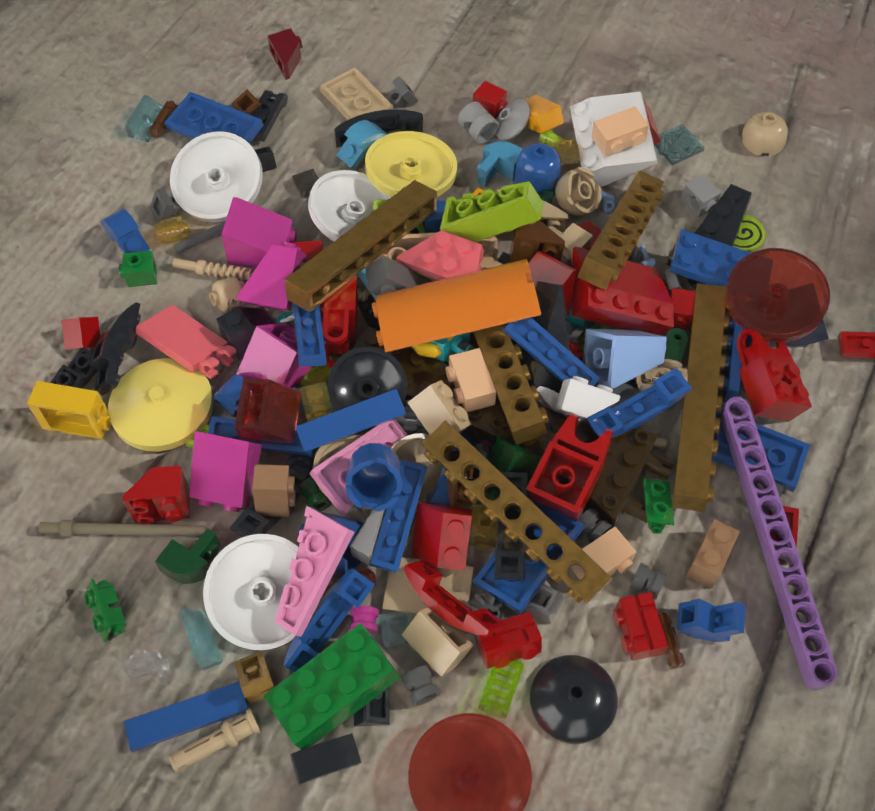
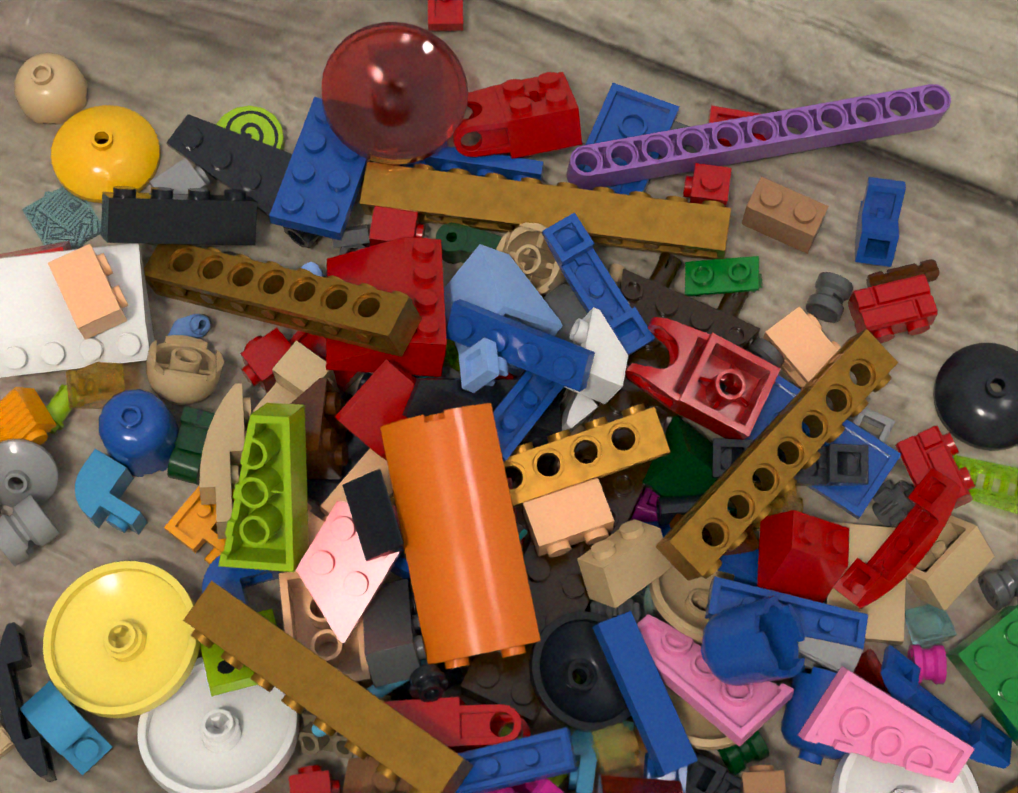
camera: 90 degrees left, 10 degrees up
none -> yellow dish [51,105,160,203]
none -> black brick [101,186,258,245]
none -> black slope [342,469,405,562]
none -> black plate [409,664,449,702]
none -> blue plate [446,299,595,392]
none -> light blue tile [459,337,508,393]
none -> red brick [683,163,732,207]

